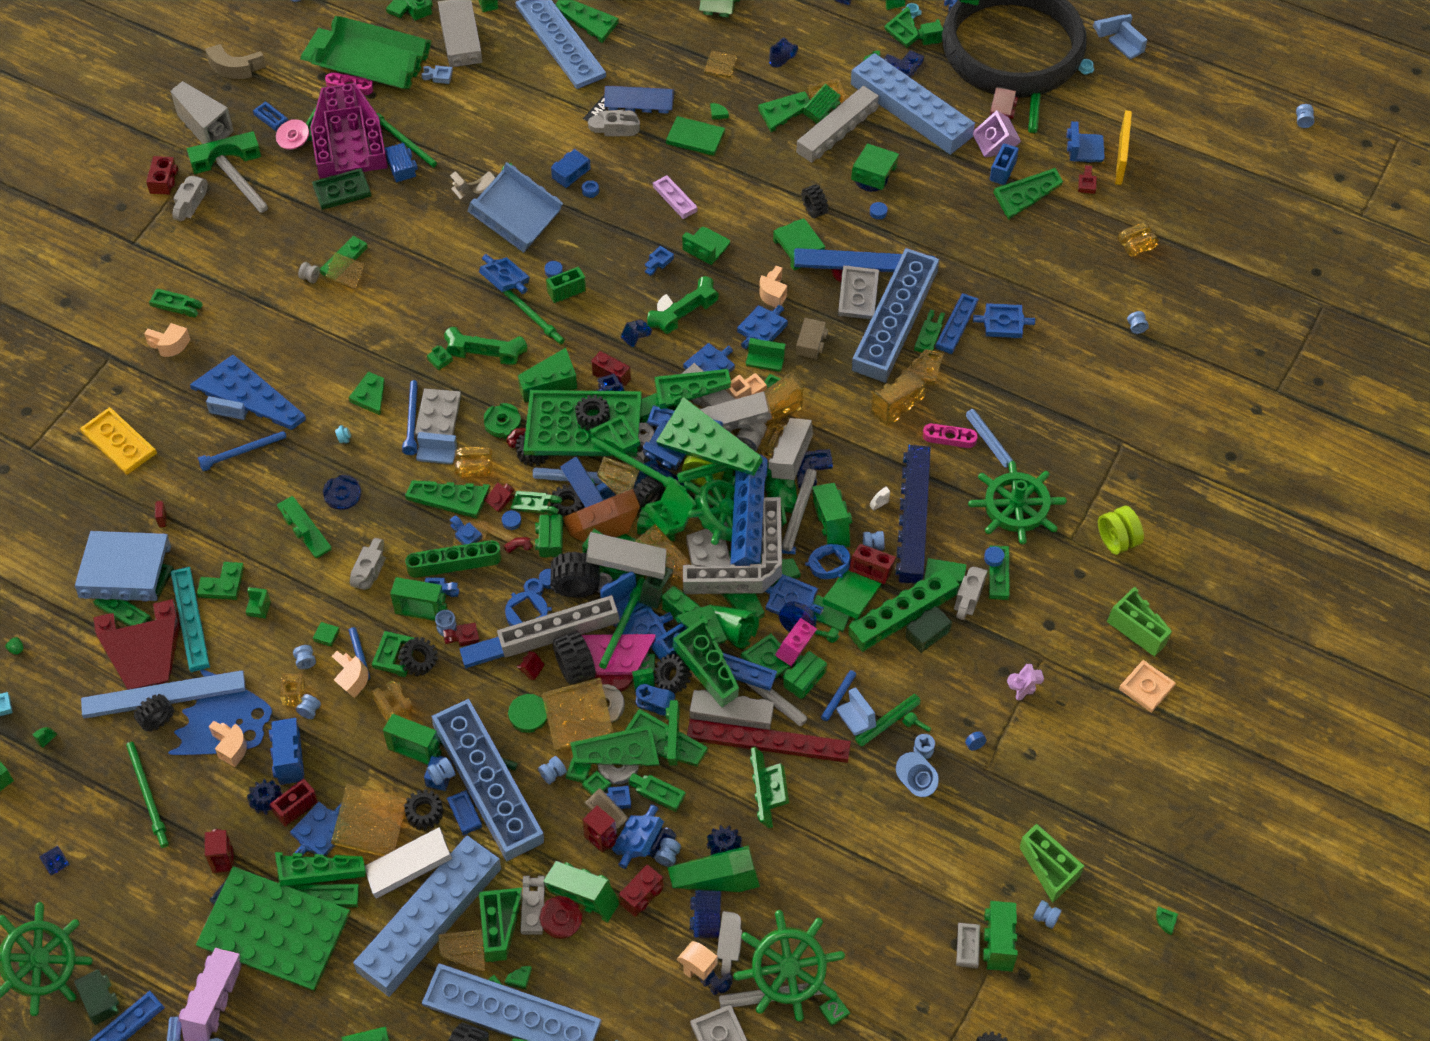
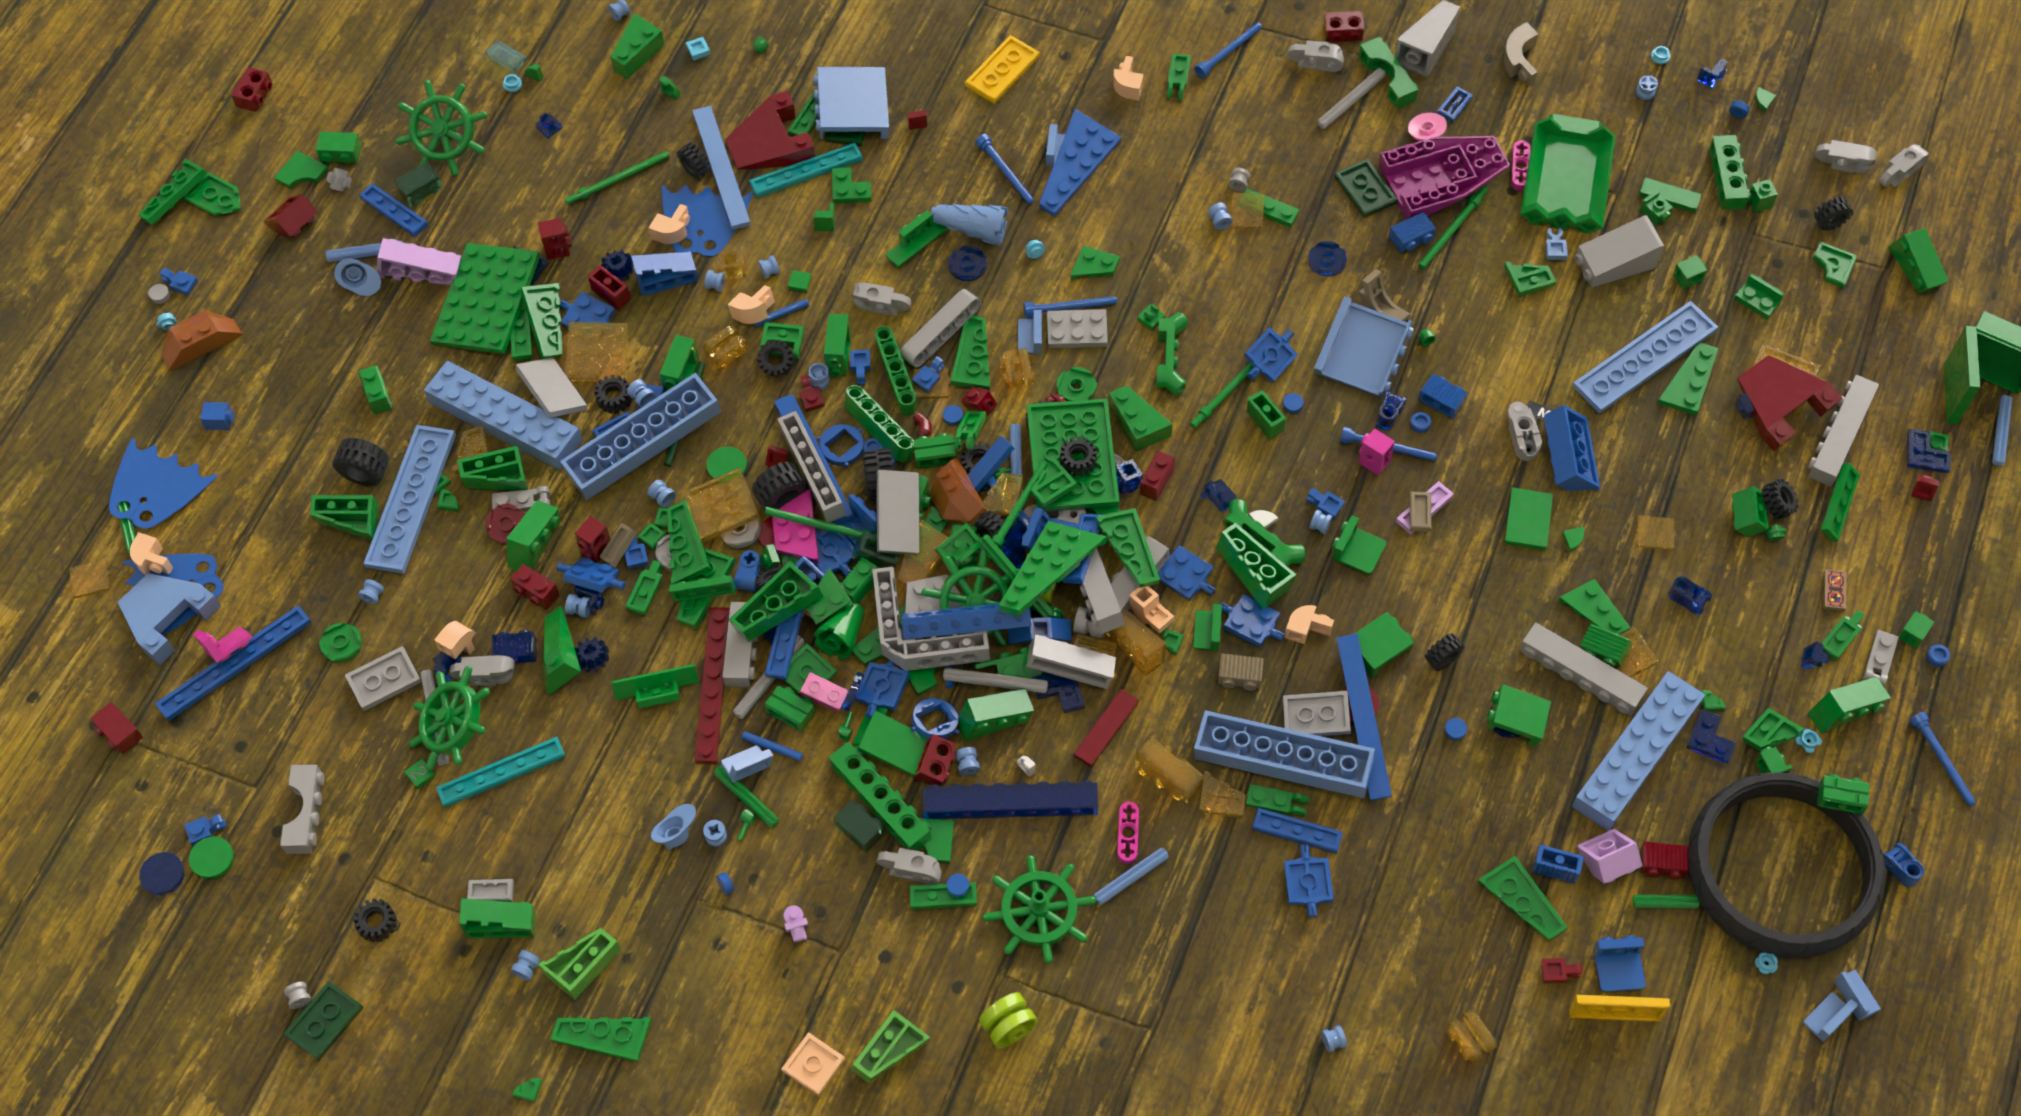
camera: 85 degrees right, 5 degrees up
none -> teal tile [436,737,566,808]
none -> green wing [551,1017,652,1063]
none -> green beam [844,385,914,462]
none -> light grey beam [900,289,981,368]
none -> medium blue cone [931,204,1008,246]
none -> dark red tile [1074,689,1139,768]
none -> blue piece [1194,23,1262,79]
none -> medium blue wheel [1208,203,1233,230]
none -> green wedge [1216,523,1296,609]
none -> clear blue tile [1308,241,1347,277]
none -> medium blue wheel [1309,510,1333,535]
none -> blue piece [1340,427,1437,461]
none -> dark pink brick [1359,428,1395,476]
none -> clear blue piece [1377,390,1407,430]
none -> dark tan tile [1410,491,1431,532]
none -> green wing [1504,262,1556,296]

